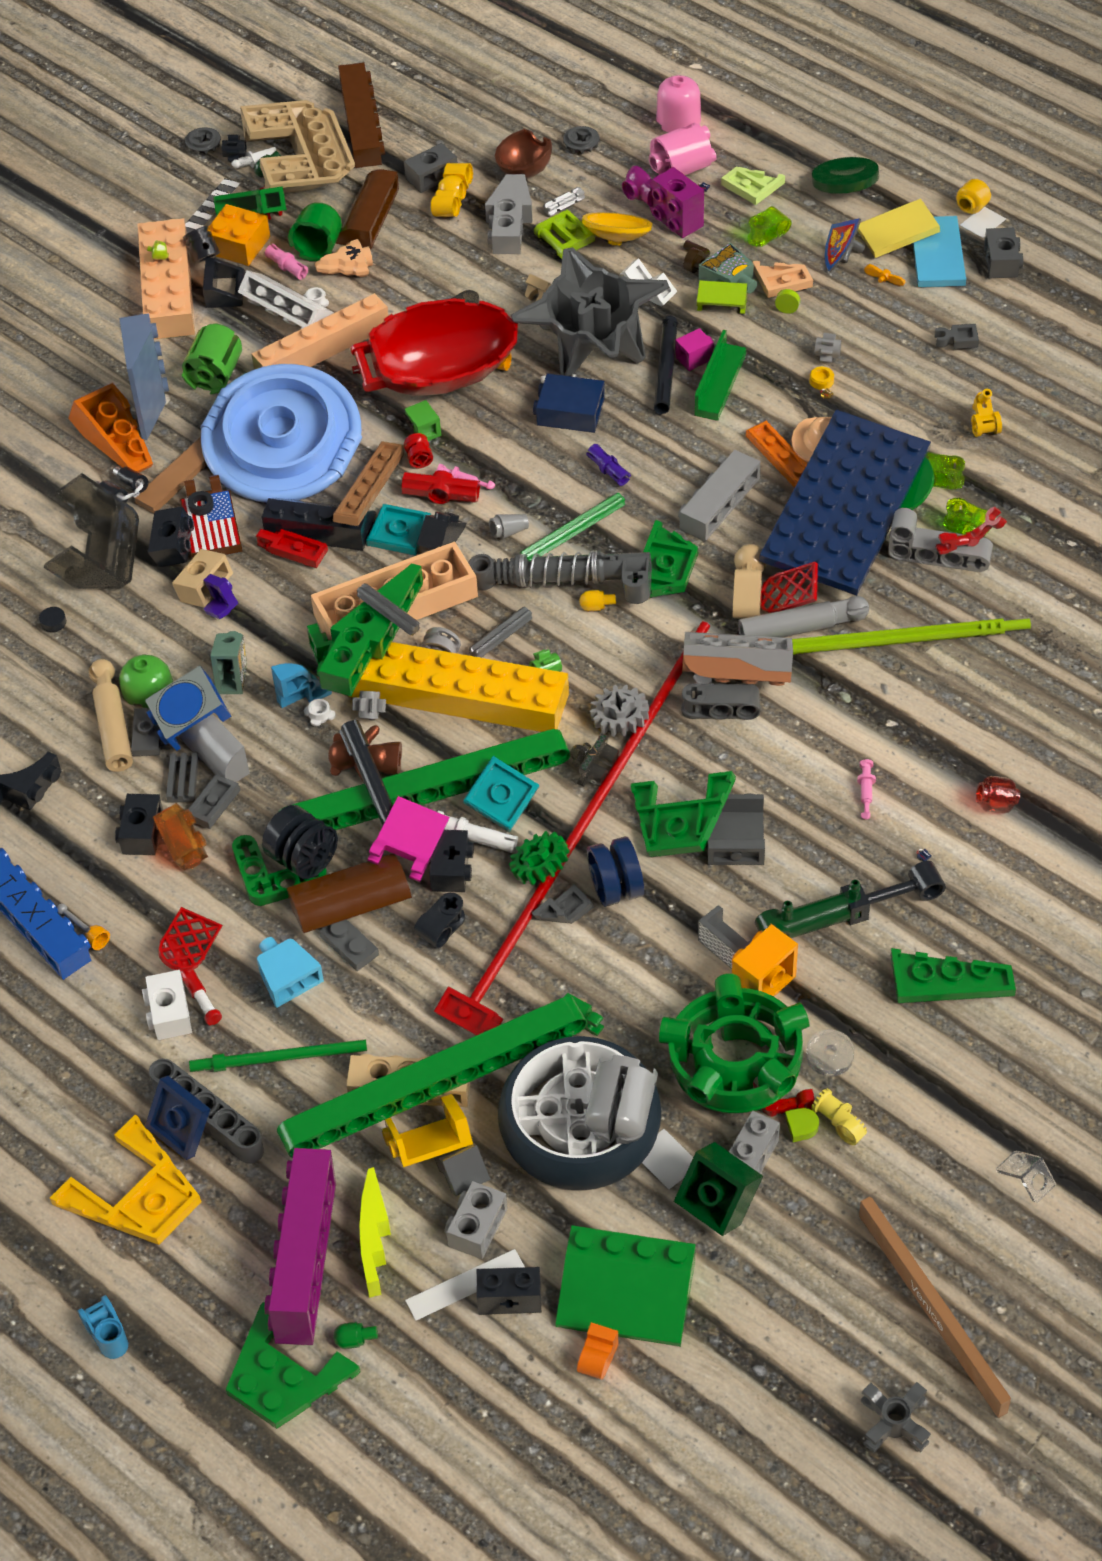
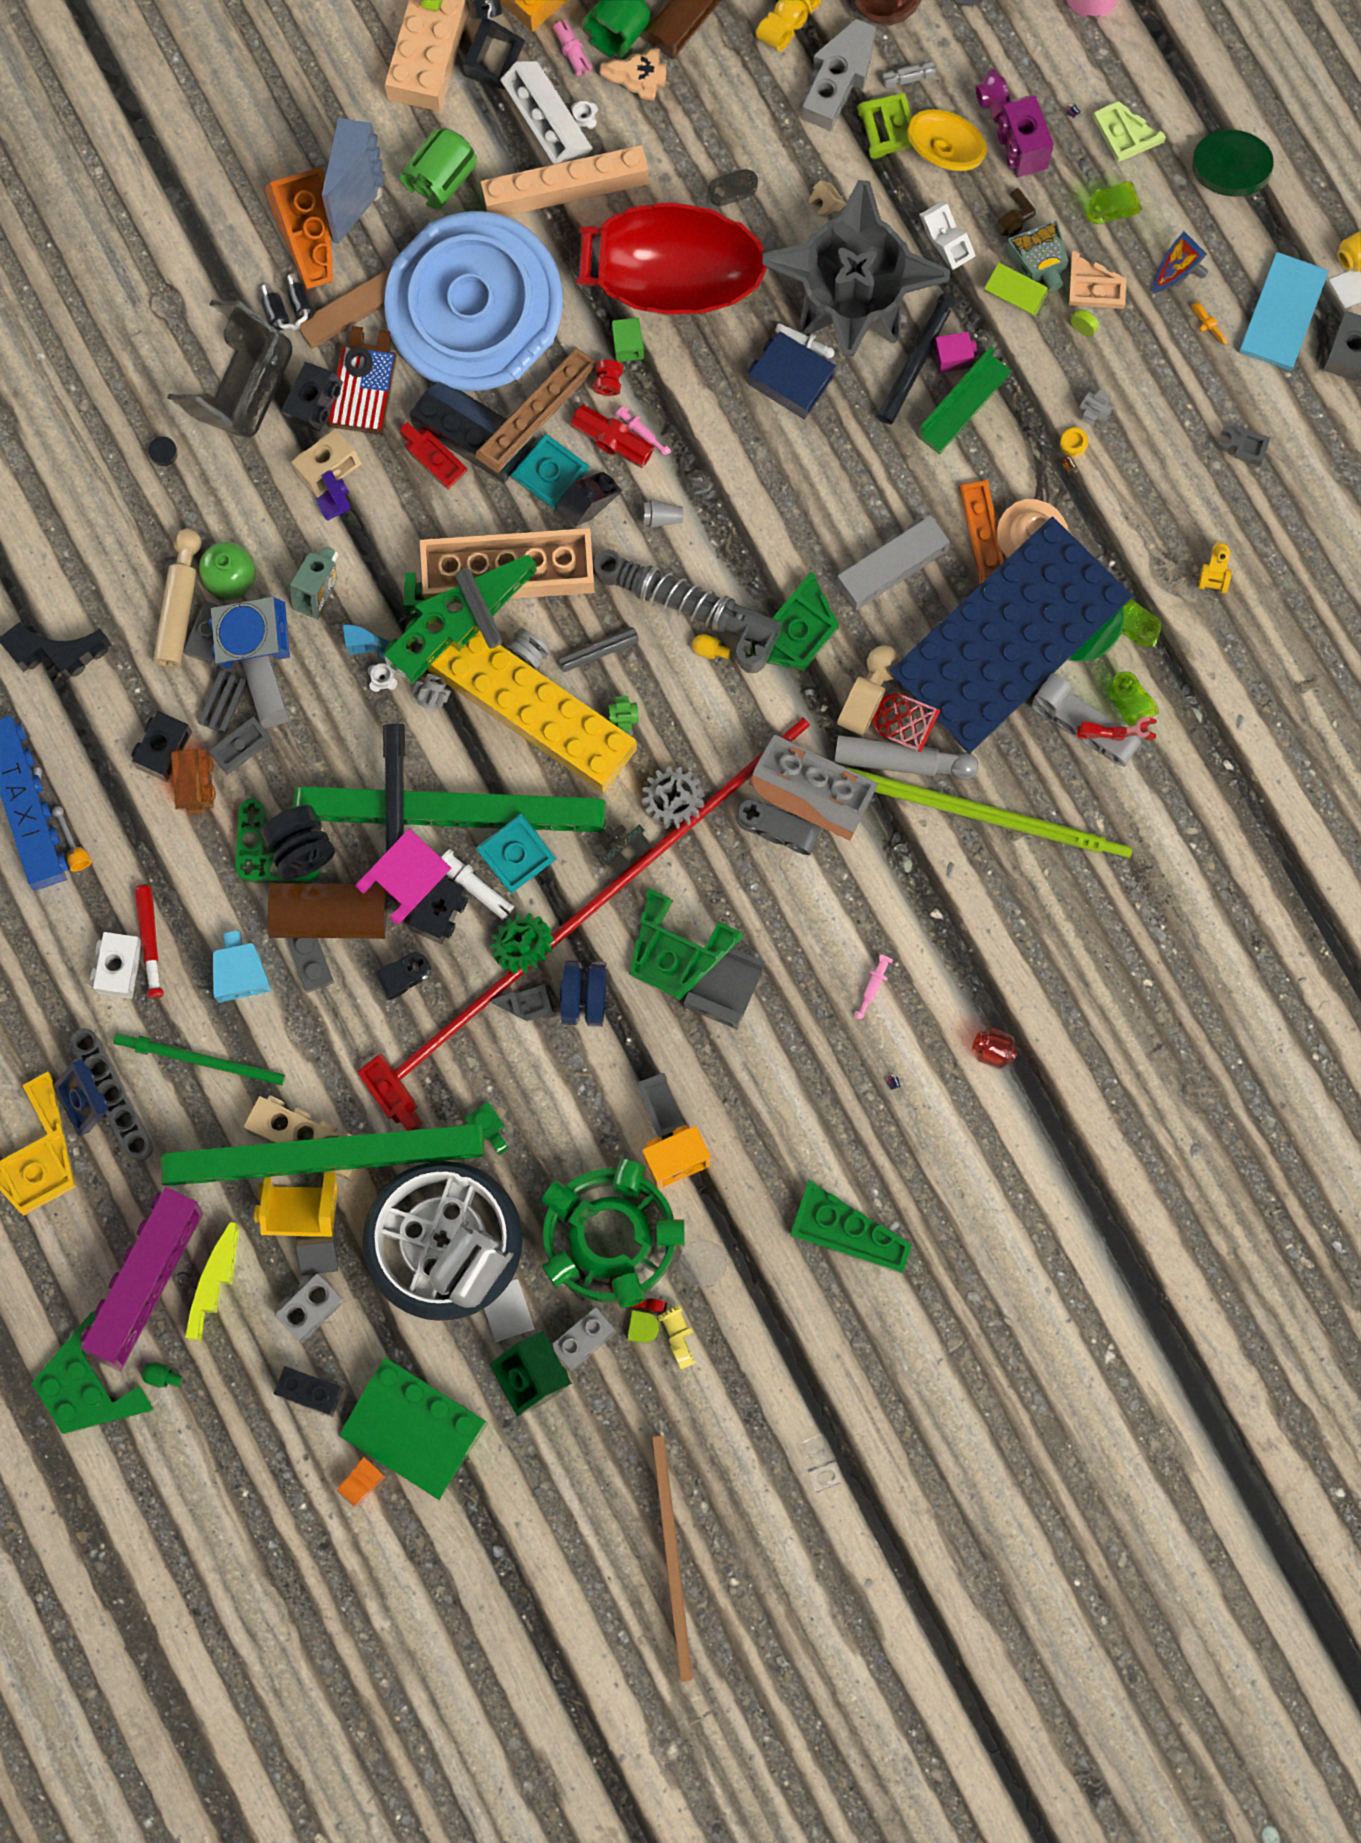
camera: 20 degrees right, 25 degrees up
red window [158,907,223,971] -> none
copper piece [328,725,402,783] -> none
white sticker [405,1249,525,1320] -> none
axle [520,493,625,561] -> none
dark purple pin [586,444,631,486] -> none
bright pink cylinder [649,122,716,175] -> none
piece [755,861,946,938] -> none
light yellow tile [858,199,940,258] -> none
dark grey pin [861,1382,931,1453] -> none

